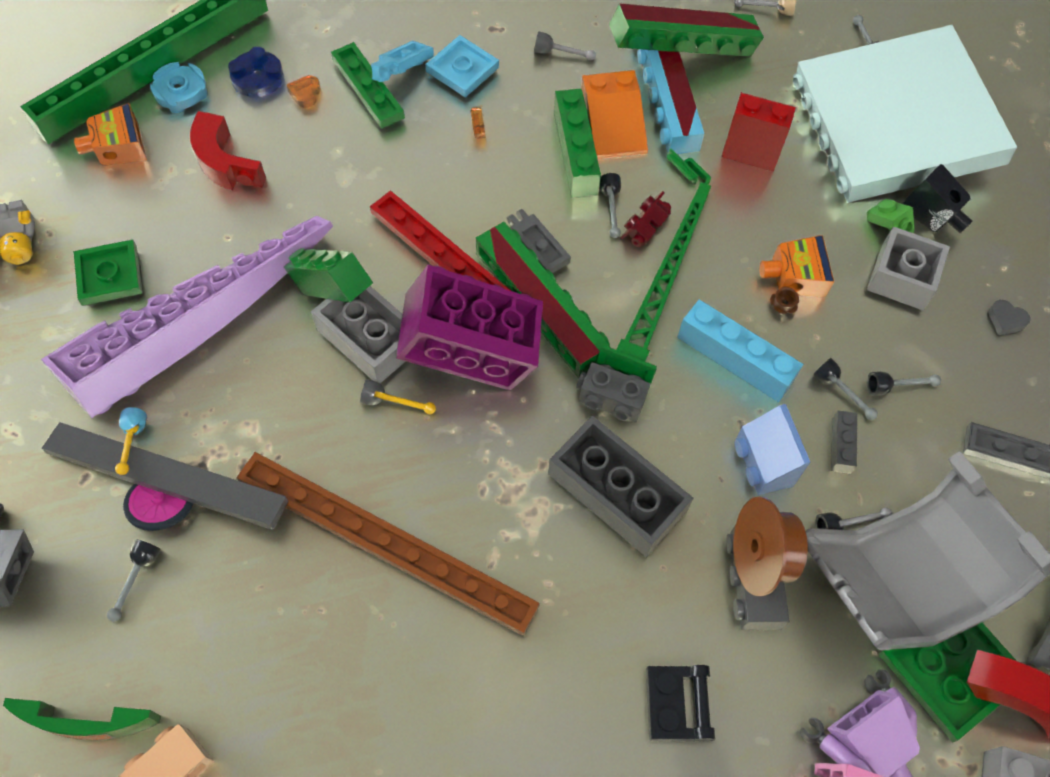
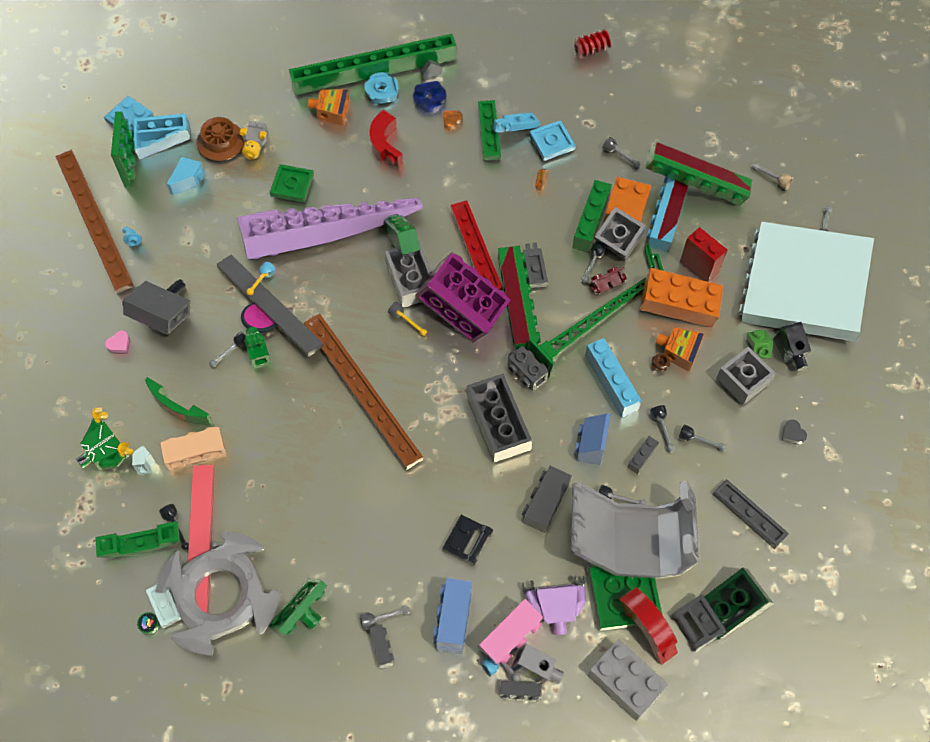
camera: 30 degrees right, 0 degrees up
dark orange piece [733,497,808,596] -> none
none -> green brick [244,327,271,368]
none -> dark grey tile [421,60,443,80]
none -> light grey brick [595,207,646,261]
none -> orange brick [640,268,723,328]

